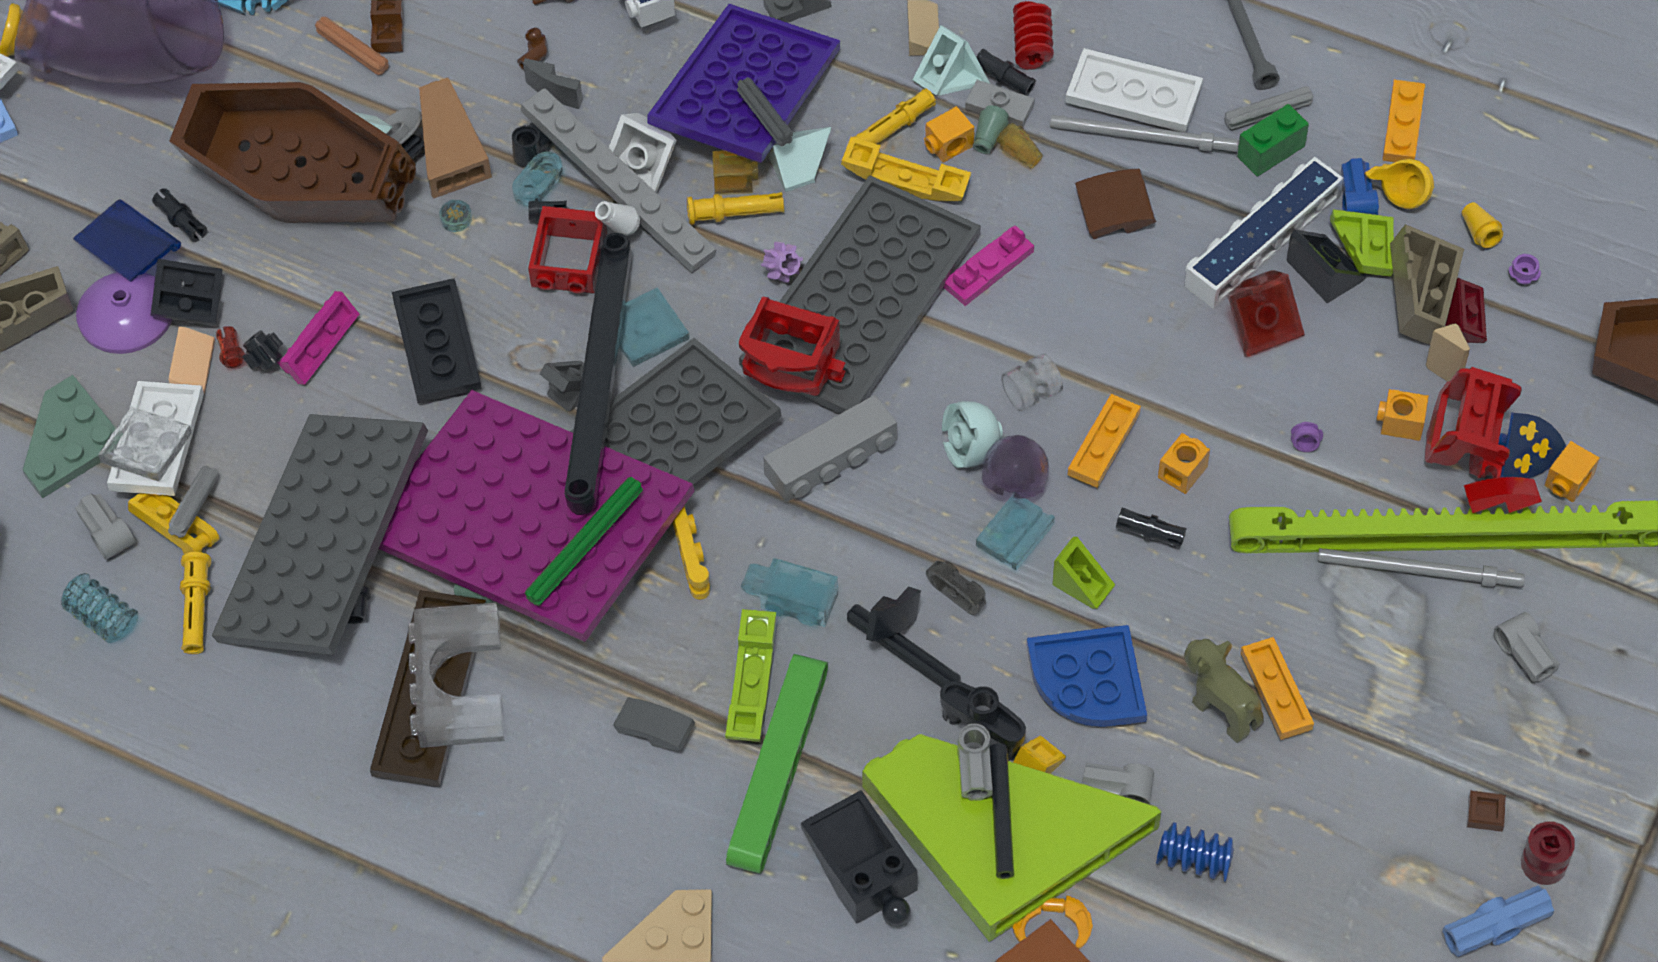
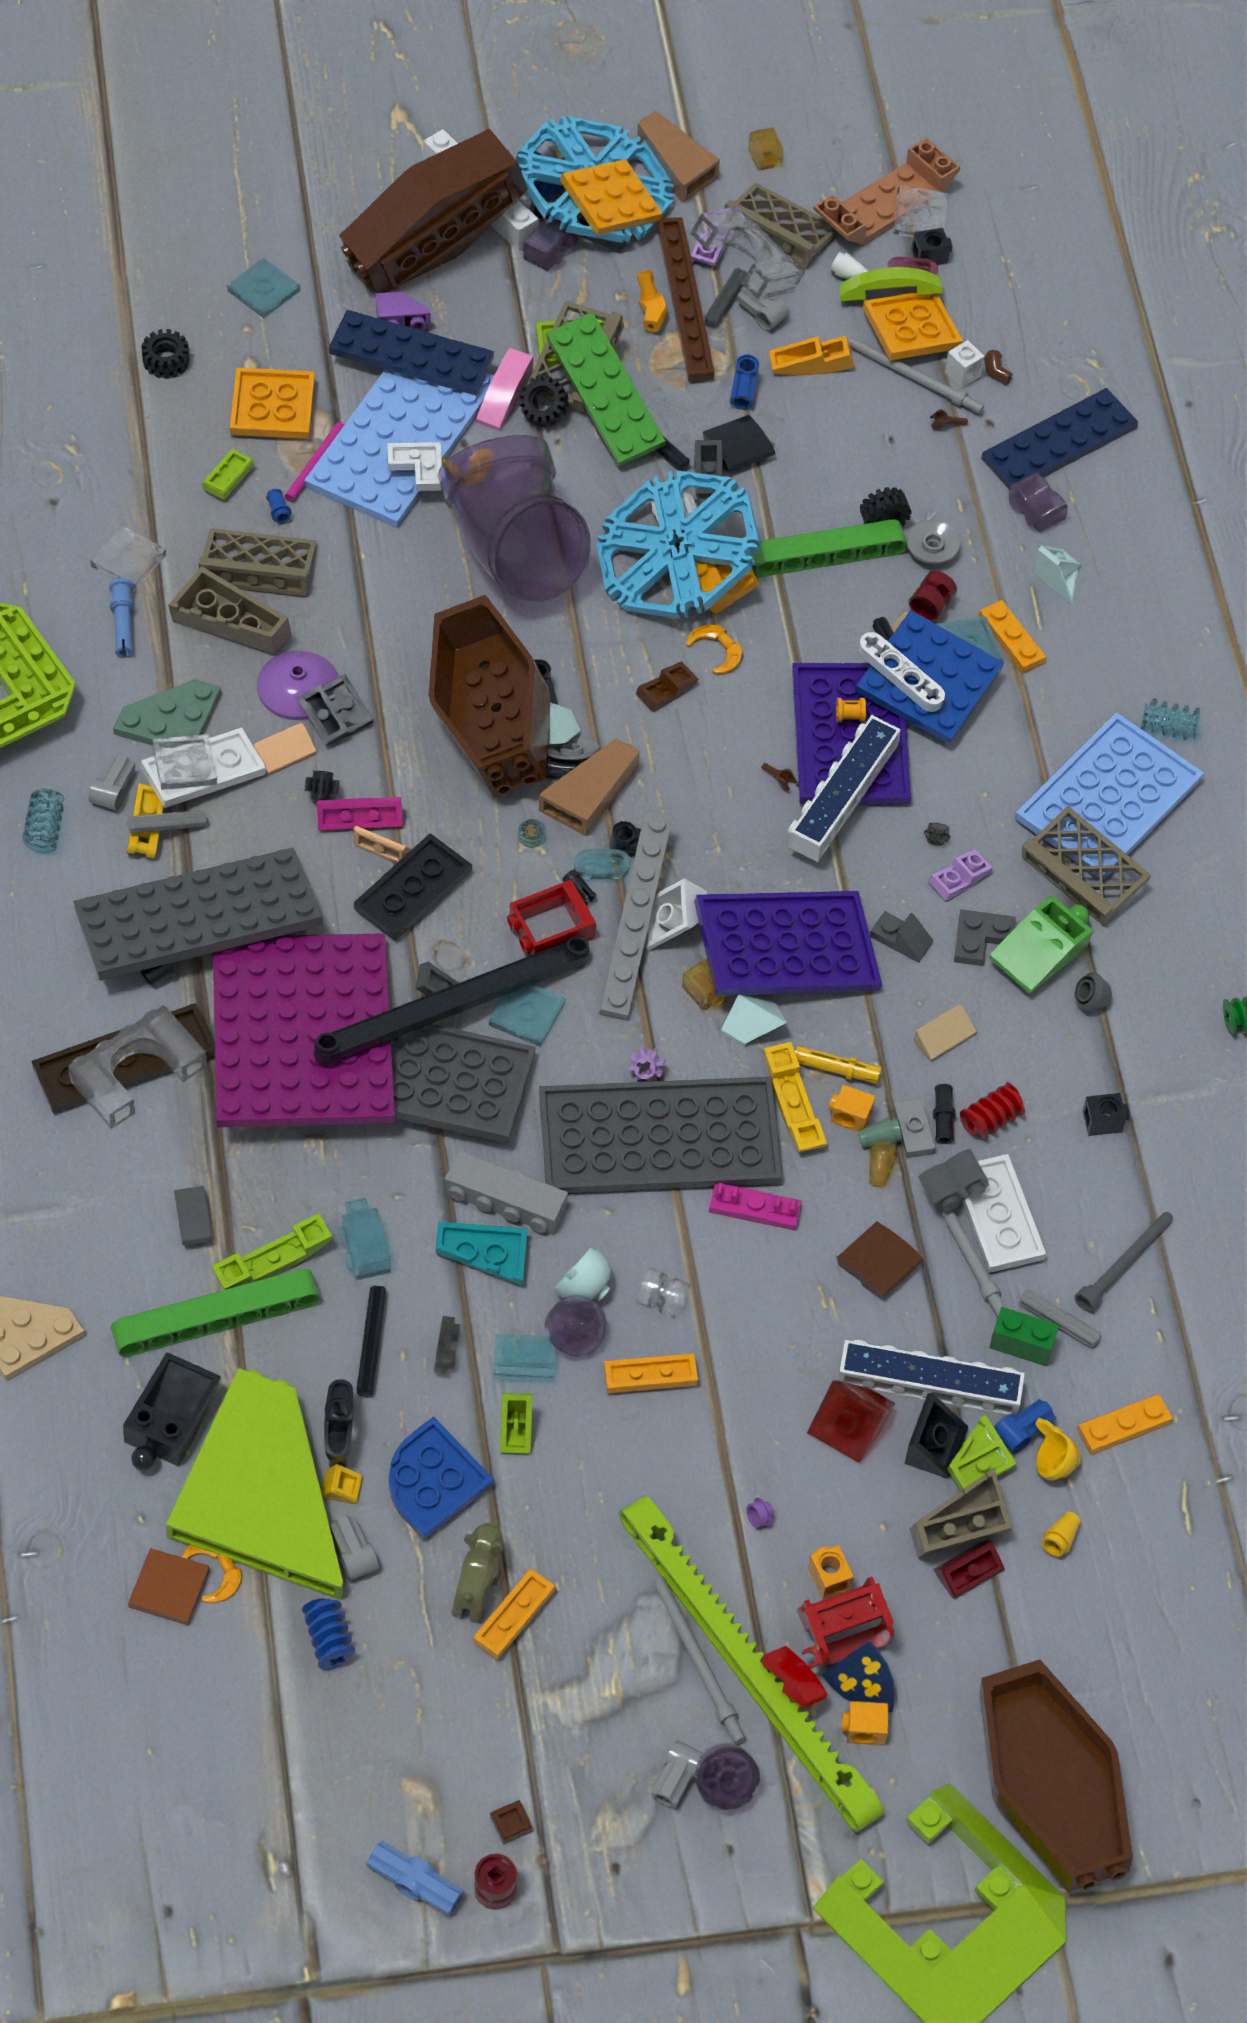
camera: 50 degrees right, 0 degrees up
clear blue piece [73,199,181,282] -> none
black pin [152,188,207,242] -> none
yellow pin [180,552,212,654] -> none
clear red pin [216,326,245,369] -> none
nougat axle [315,16,389,75] -> none
reddish brown arm [517,28,548,71] -> none
dark grey slope [523,58,583,109] -> none
green axle [525,477,643,606] -> none
white cone [595,201,640,236] -> none
yellow plate [672,506,710,600] -> none
yellow pin [686,192,784,225] -> none
dark grey axle [737,77,793,146] -> none
red animal [739,296,846,396] -> none
black slope [866,586,921,642] -> none
light aqua slope [913,26,990,96] -> none
light grey piece [957,723,993,801] -> none
black piece [990,743,1014,879] -> none
black pin [1116,507,1187,549] -> none
light orange brick [1158,433,1210,494] -> none
tan slope [1426,323,1470,382] -> none
medium lavender plate [1509,254,1541,284] -> none
none -> light nougat slope [354,826,412,863]
none -> teal wing [436,1221,528,1286]
none -> clear purple cylinder [694,1742,760,1810]
none -> dark grey brick [918,1149,989,1213]

